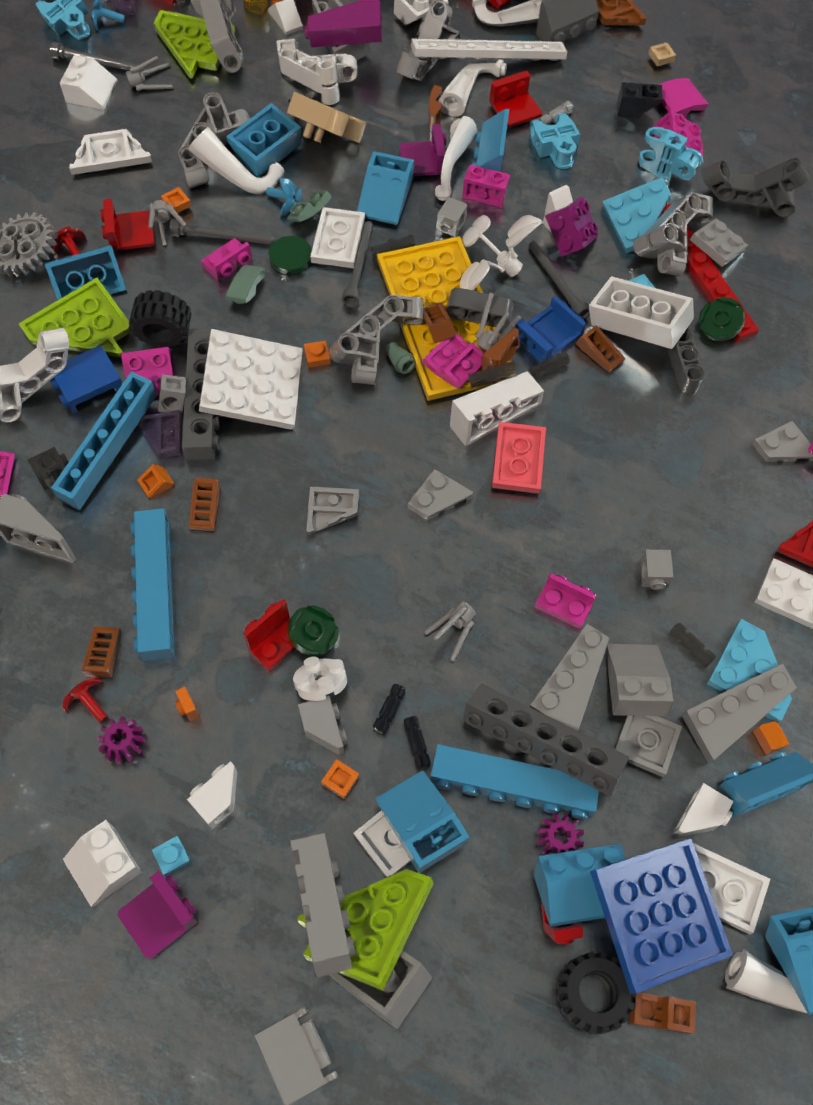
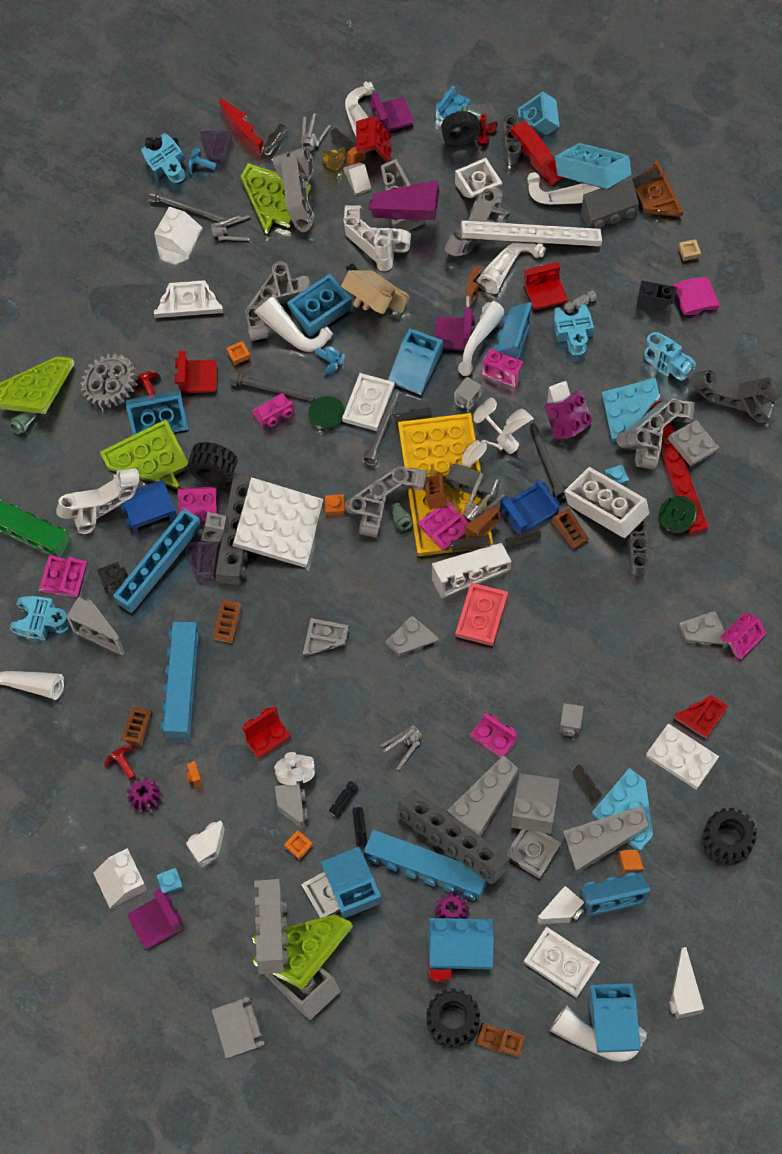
camera: 15 degrees right, 0 degrees up
orange slope [137,464,174,498] -> none
light grey plant [149,200,186,246] -> none
sand green slope [226,265,265,304] -> none
sand green slope [287,190,332,222] -> none
dark green tile [287,605,339,656] -> none
blue plate [590,838,733,993] -> none
dark pink bracket [653,110,704,157] -> none

